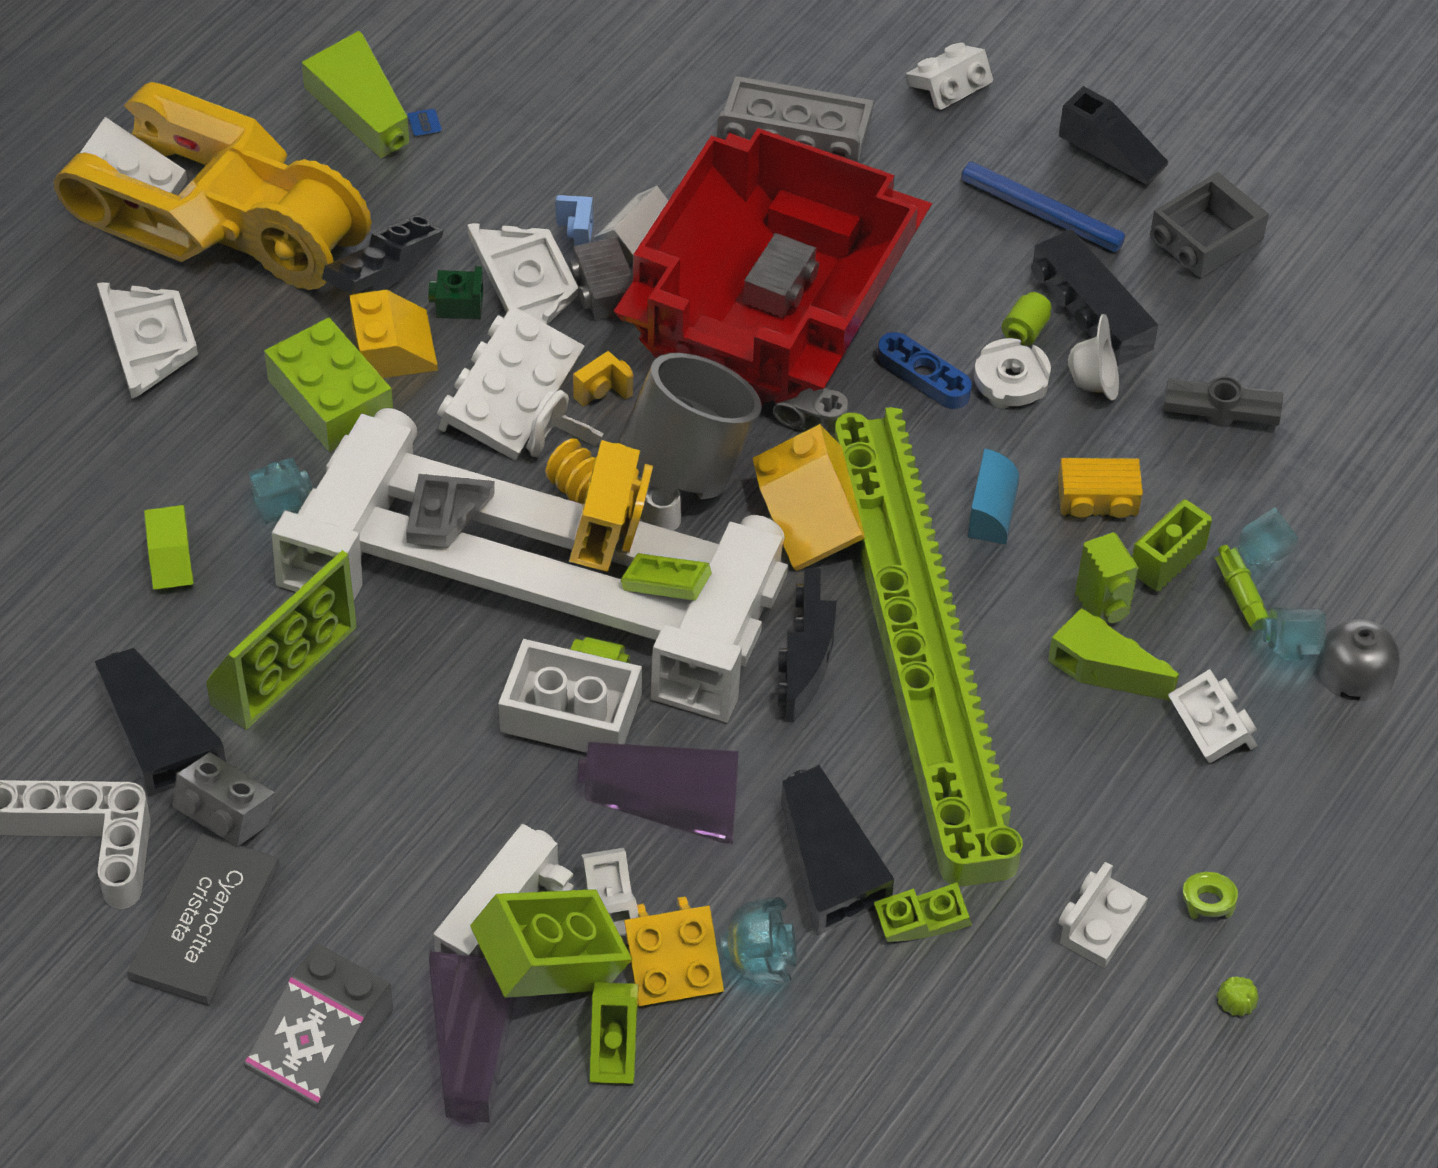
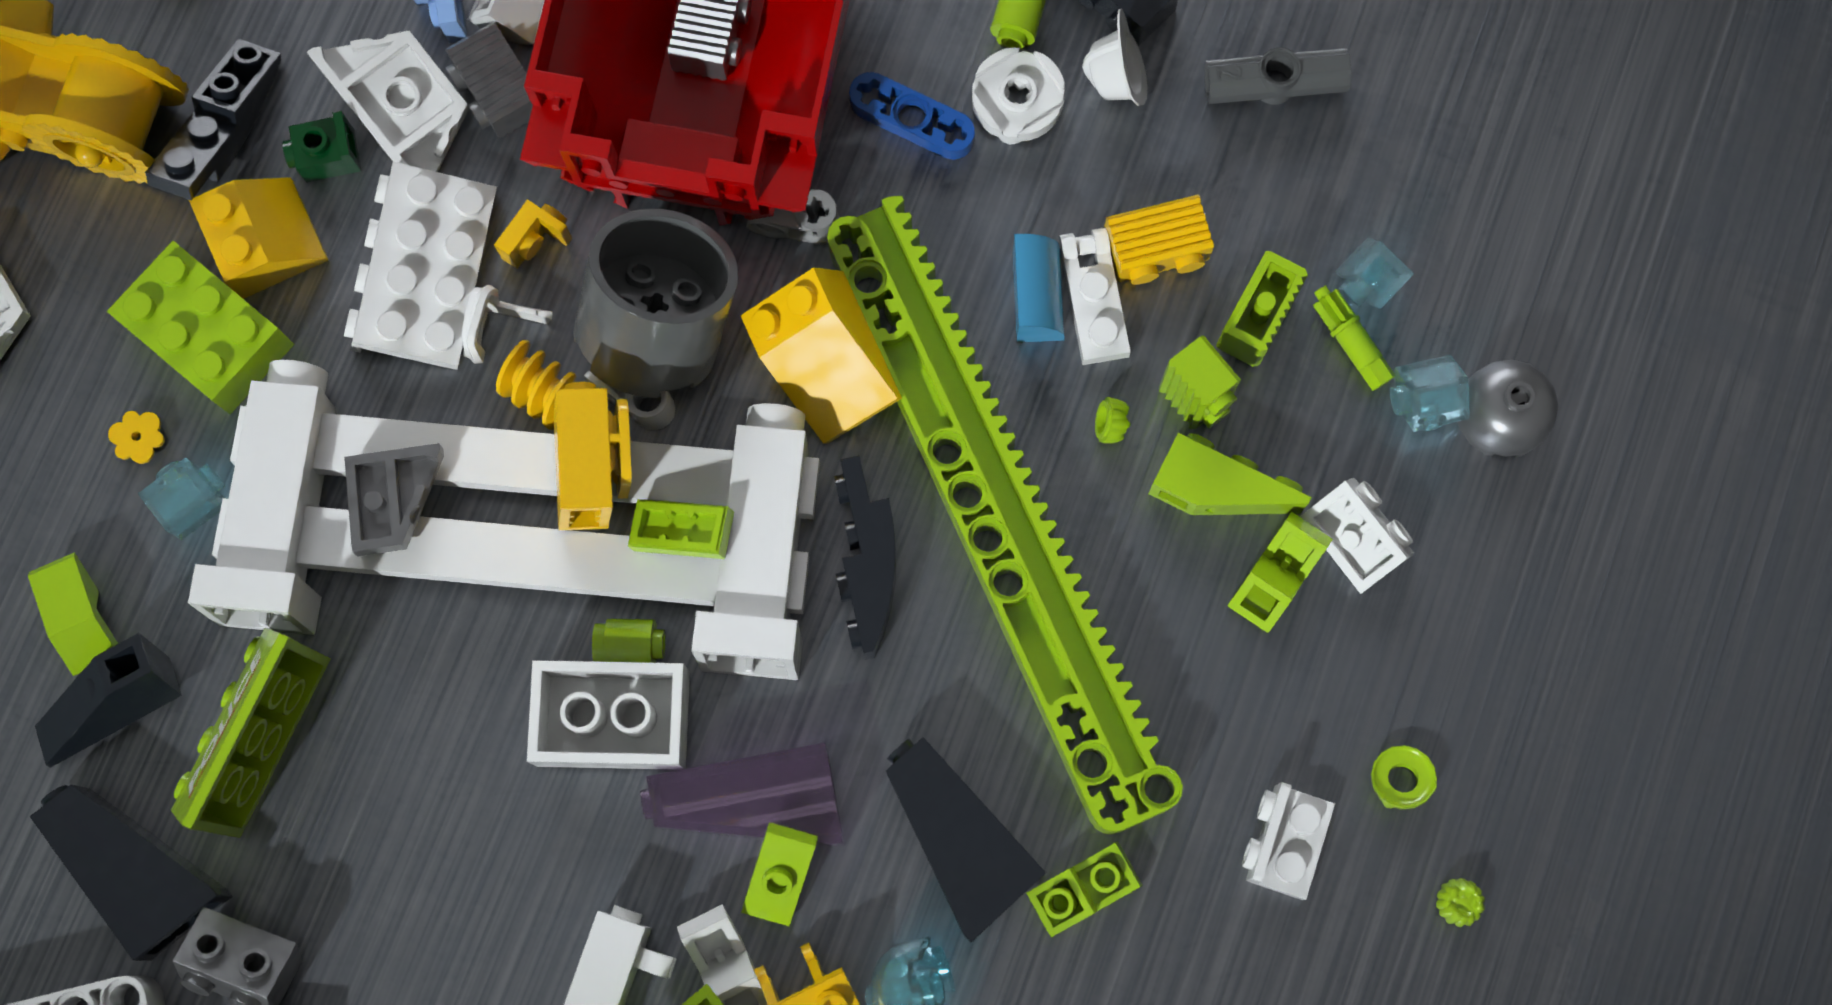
camera: 10 degrees left, 25 degrees up
none -> black slope [35,633,182,768]
none -> yellow plant [108,411,165,464]
none -> lime plate [741,822,818,926]
none -> white plate [1058,227,1131,365]
none -> lime piece [1095,397,1131,444]
none -> lime slope [1227,512,1333,633]

